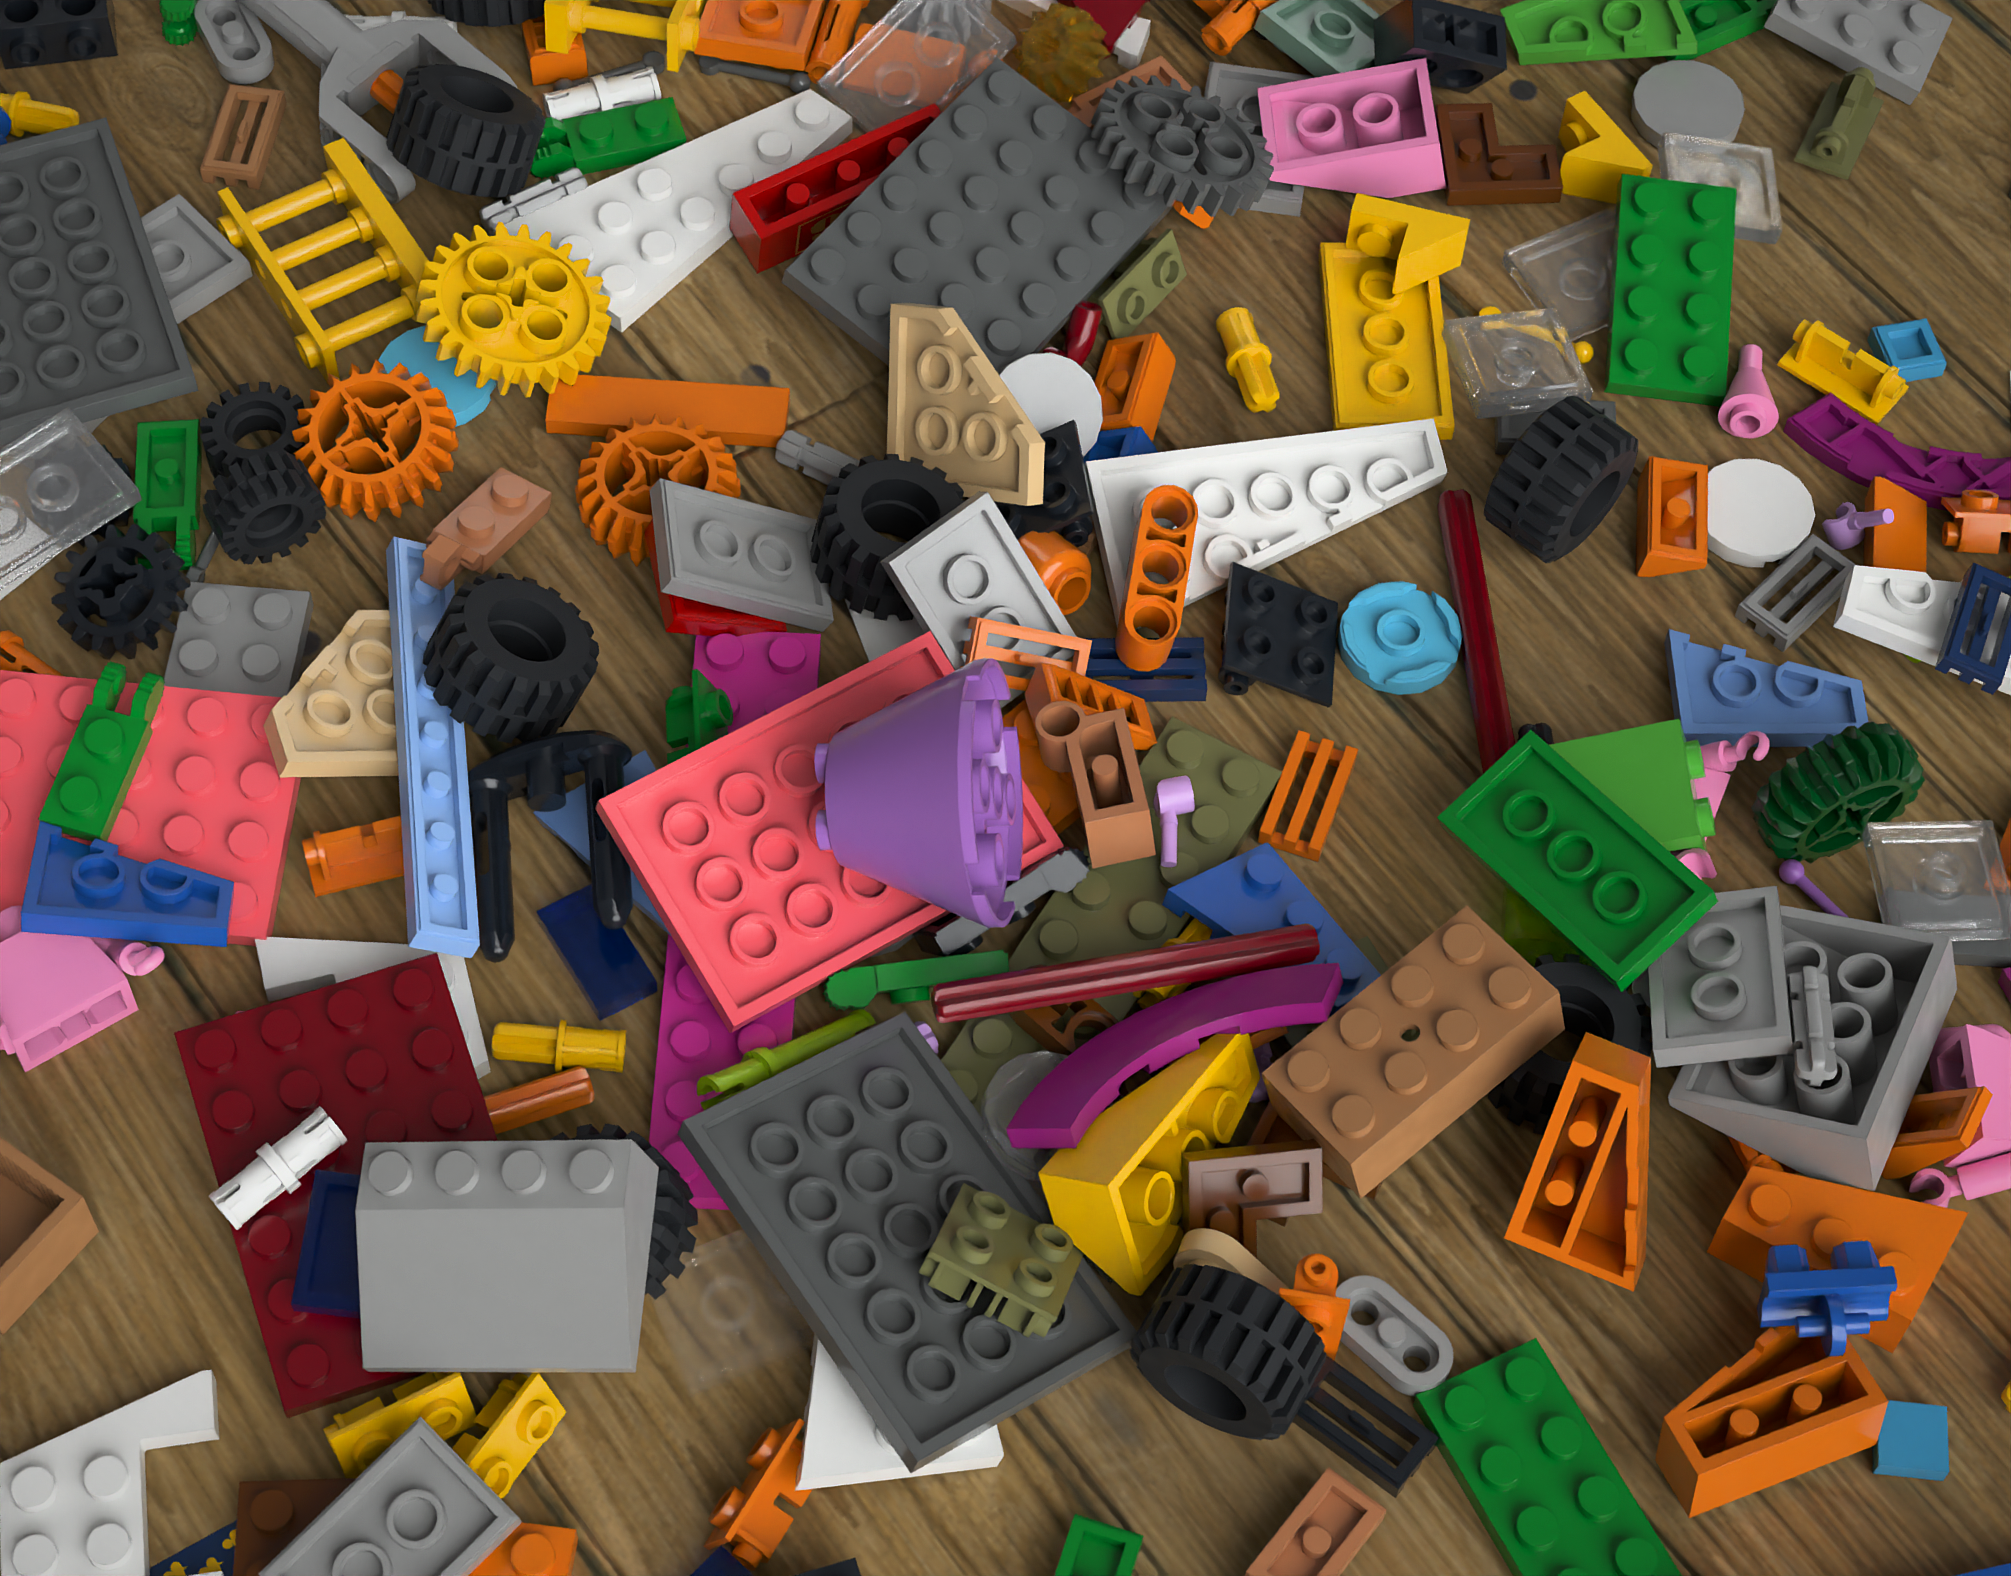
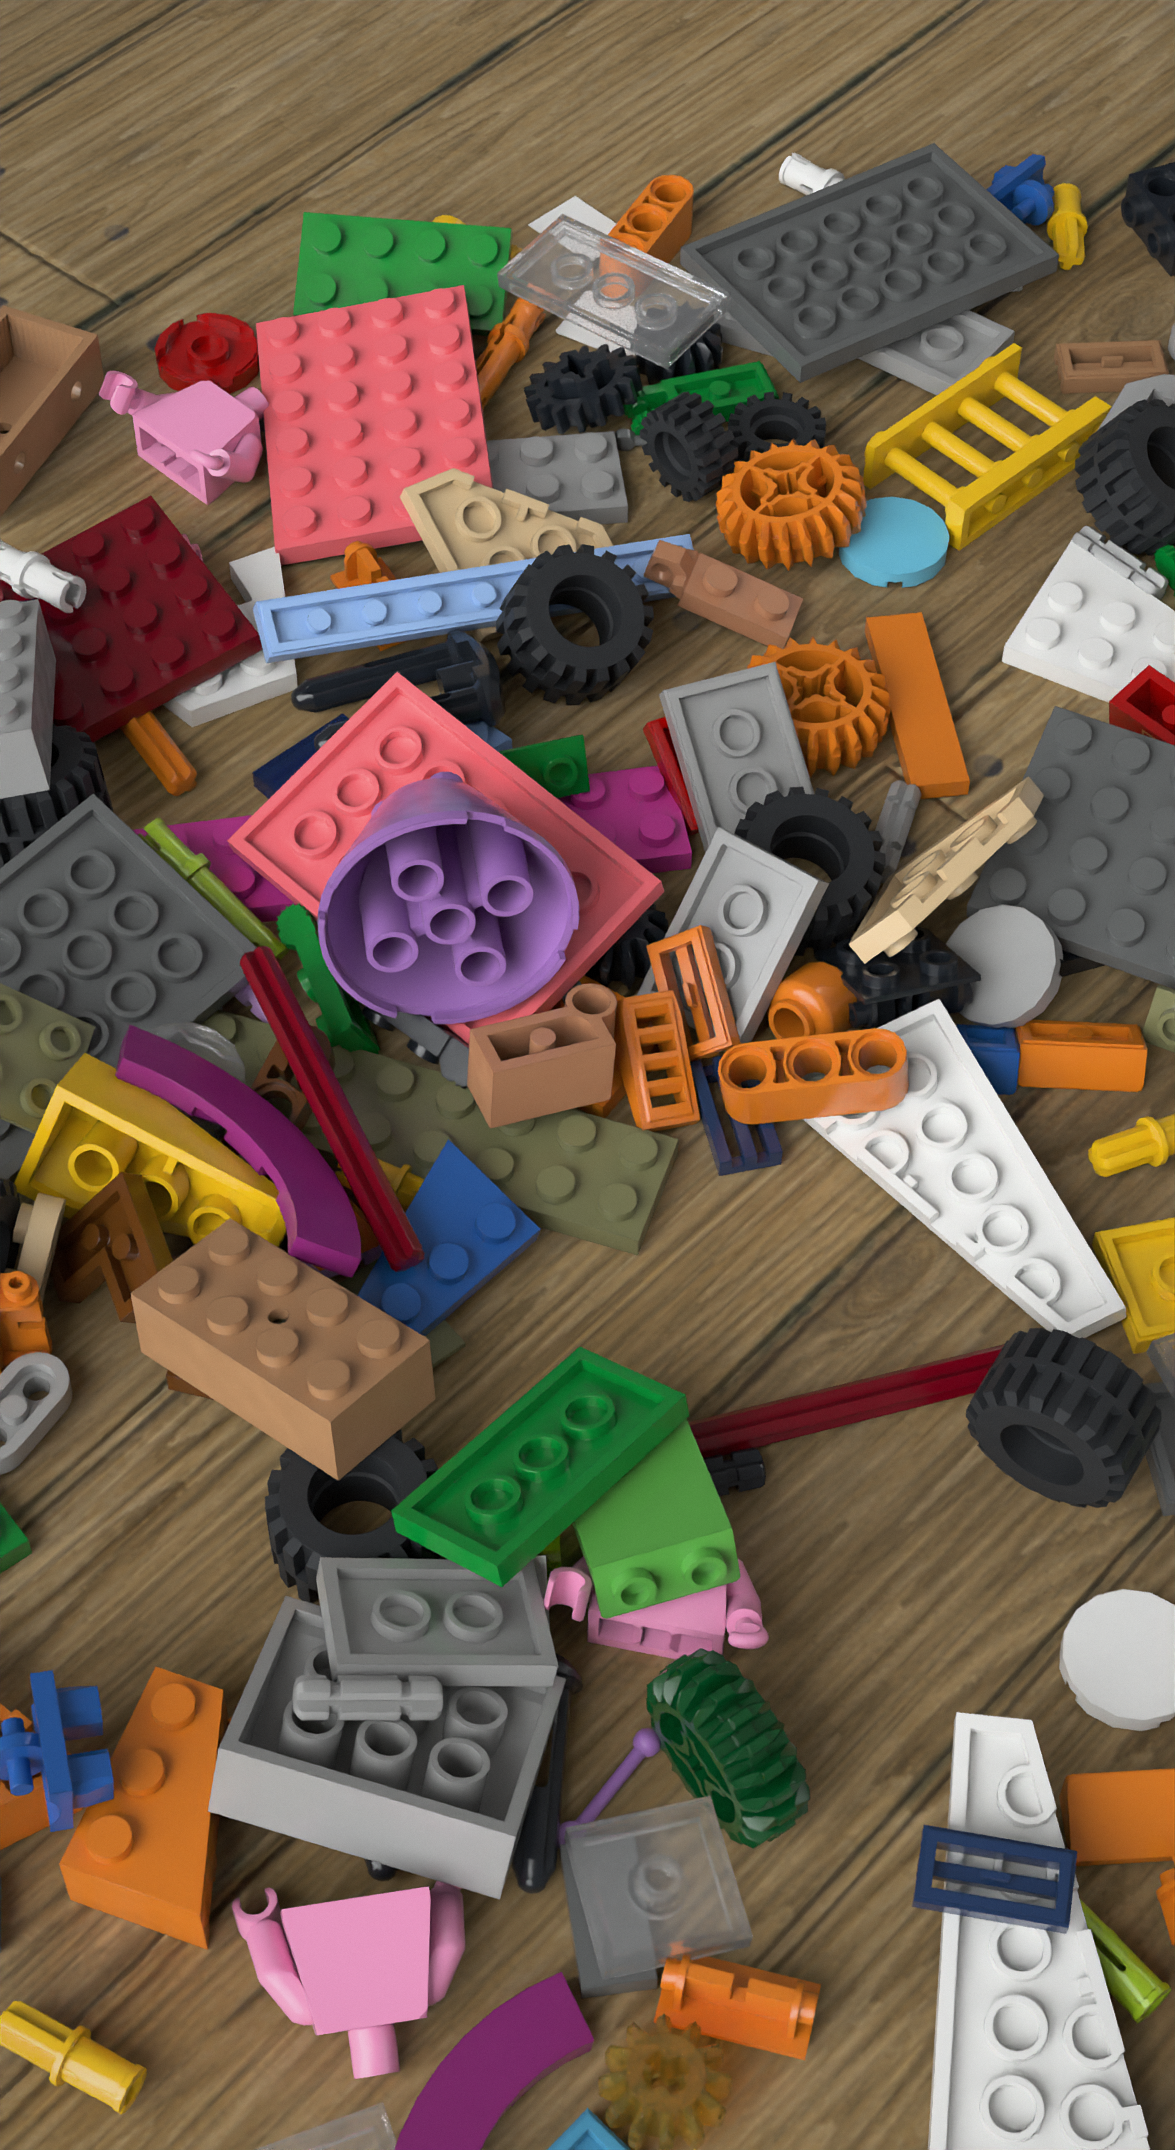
camera: 80 degrees right, 5 degrees down
blue wing [21,821,234,947] -> none
green hinge [38,661,165,842] -> none
yellow gear [415,222,612,397] -> none
yellow axle [491,1019,627,1073] -> none
dark red arm [1042,301,1103,367] -> none
lavender hand [1153,776,1195,867] -> none
black hinge [1218,562,1338,708] -> none
orange tile [1258,730,1359,862] -> none
medium azure tile [1337,581,1463,695] -> none
orange wedge [1504,1032,1651,1292] -> none
orange slope [1636,456,1708,577] -> none
medium blue wing [1664,629,1869,747] -> none
light grey tile [1735,534,1856,652] -> none
lavender hand [1822,502,1894,550] -> none
orange slope [1881,1086,1993,1180] -> none

